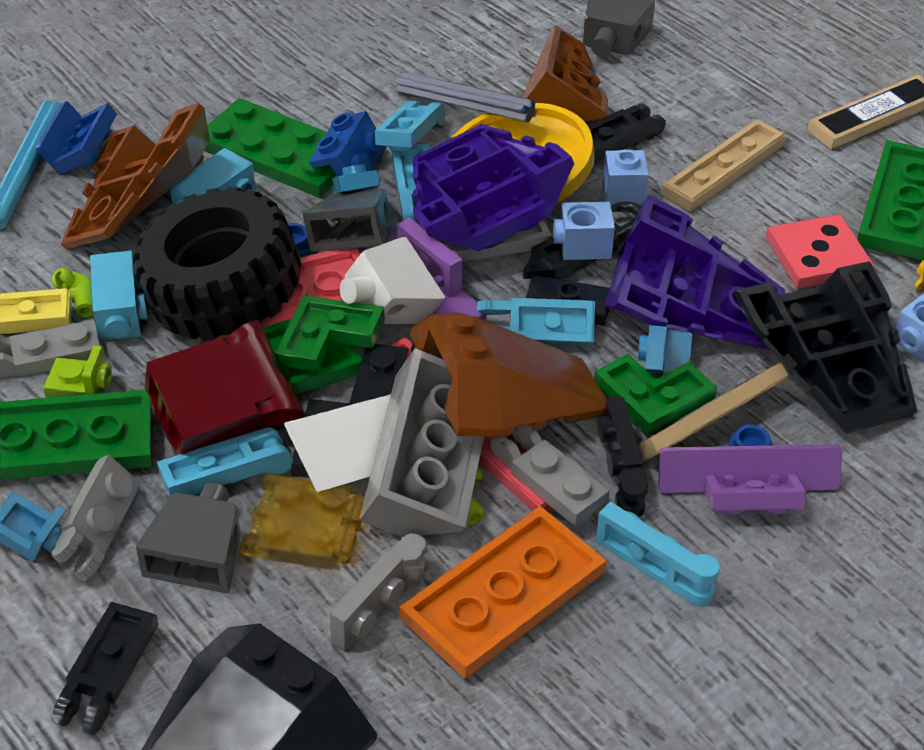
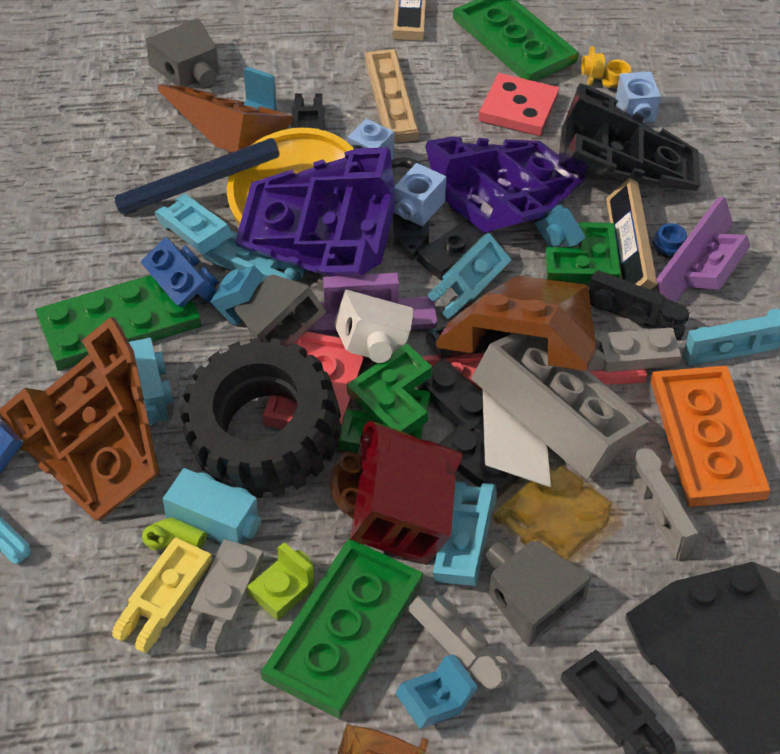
camera: 55 degrees left, 5 degrees up
none -> dark azure bracket [244,67,277,110]

